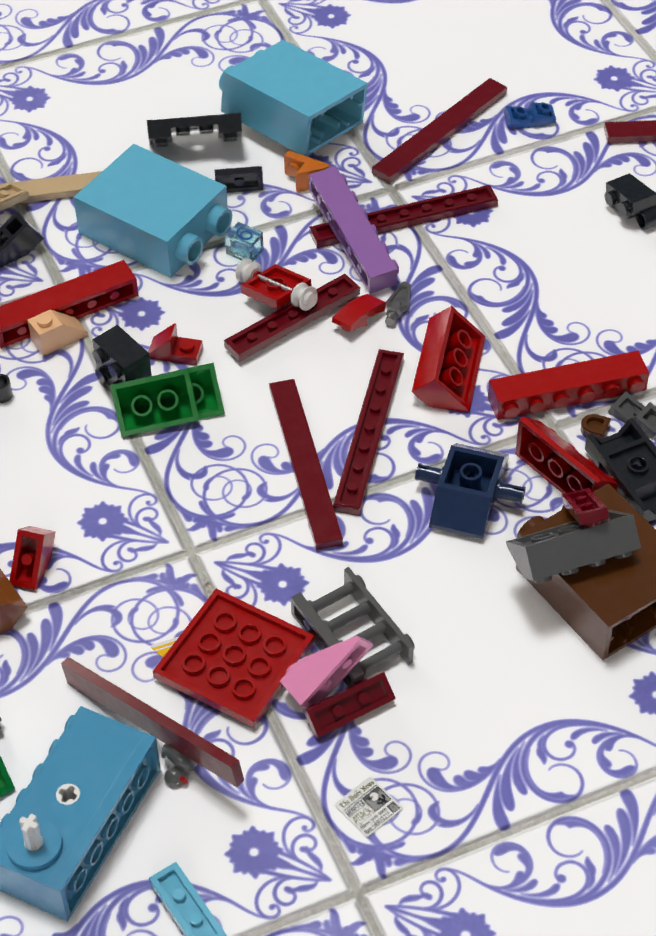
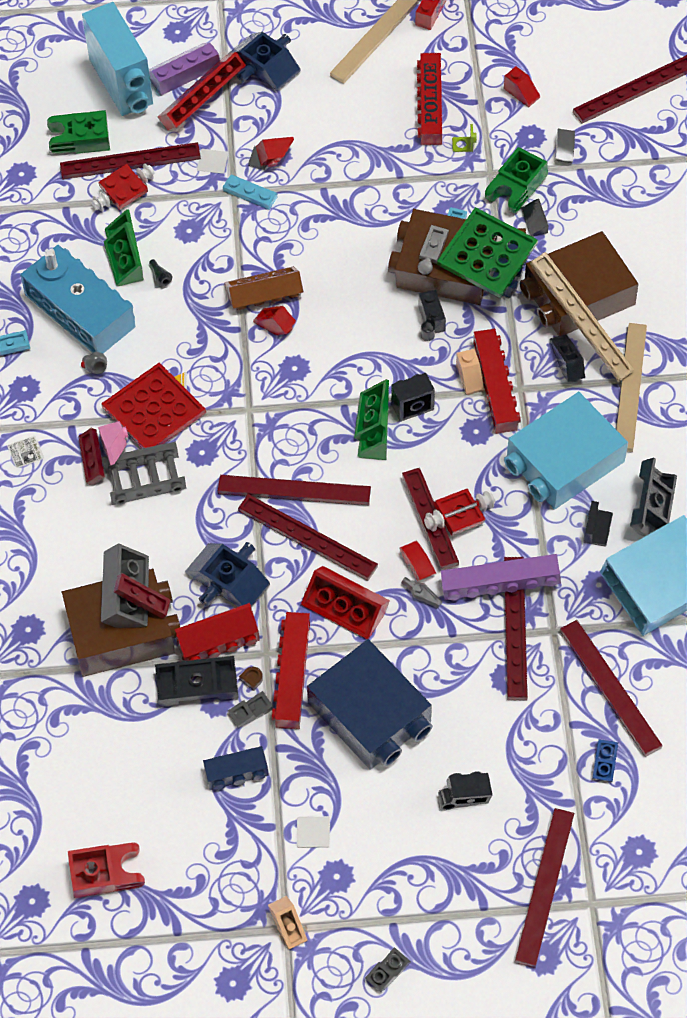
camera: 110 degrees right, 10 degrees up
tile [60,657,244,788] -> none
red slope [148,323,203,365] -> none
clear light blue brick [224,222,264,261] -> none
orange slope [284,150,330,192] -> none
none -> dark blue brick [307,639,433,770]

